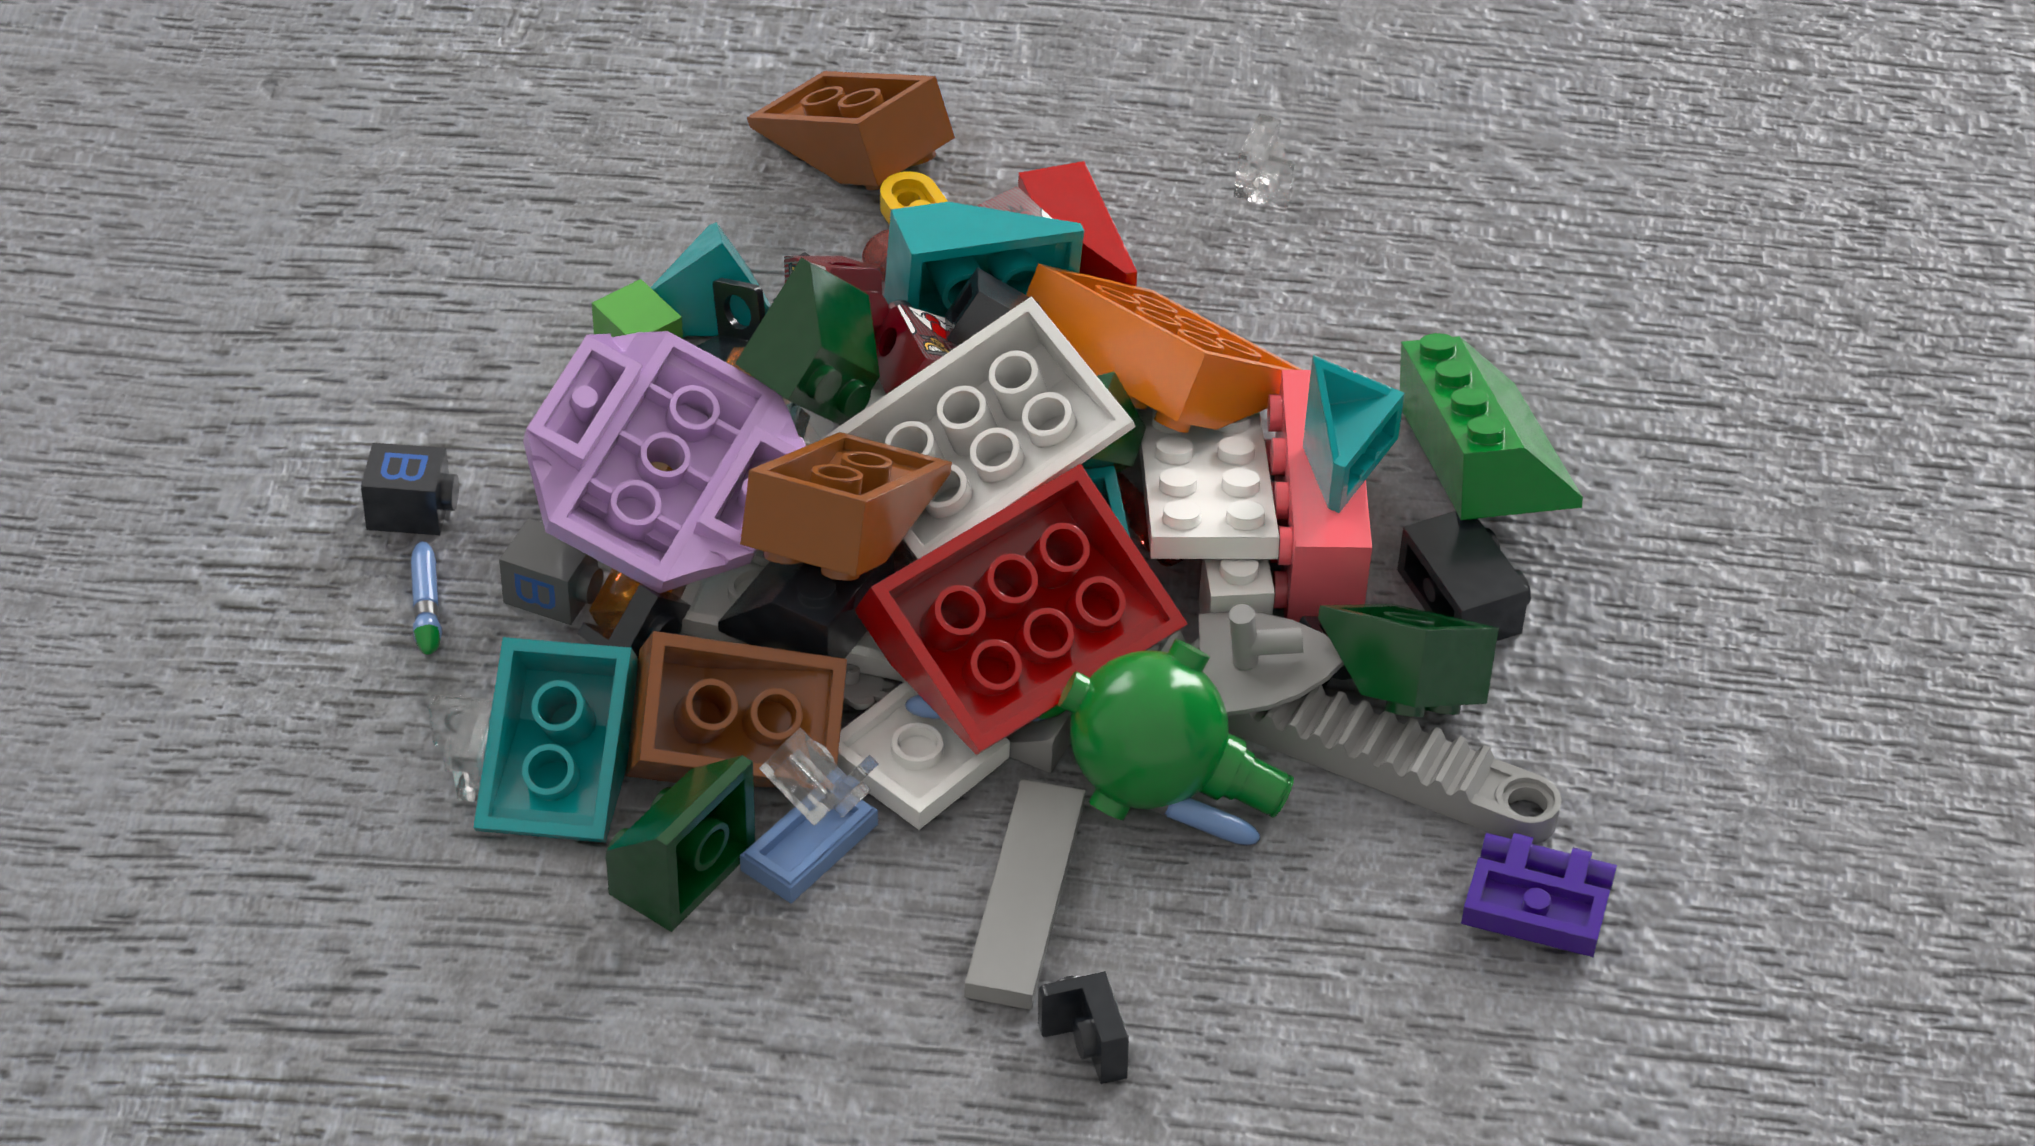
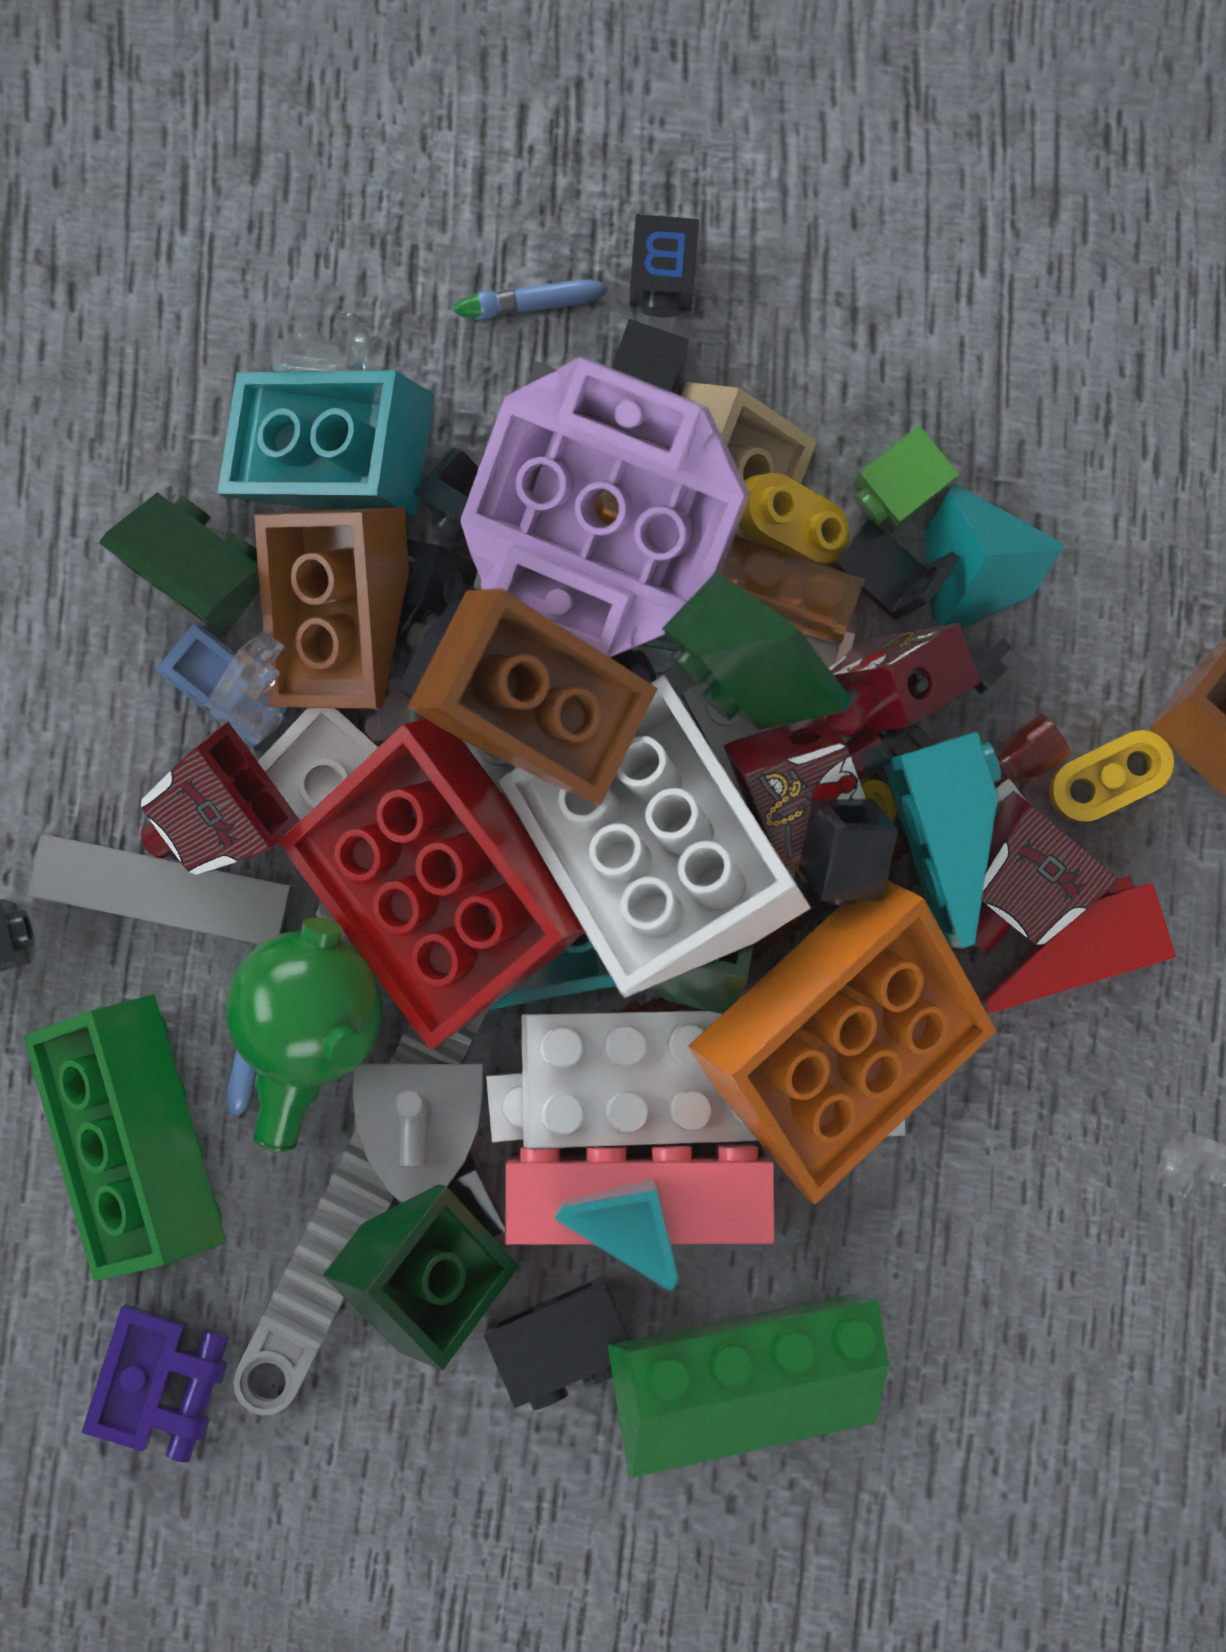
camera: 90 degrees right, 40 degrees up
none -> green slope [23,994,227,1282]
none -> dark red torso [141,721,300,875]
none -> black brick [612,319,689,393]

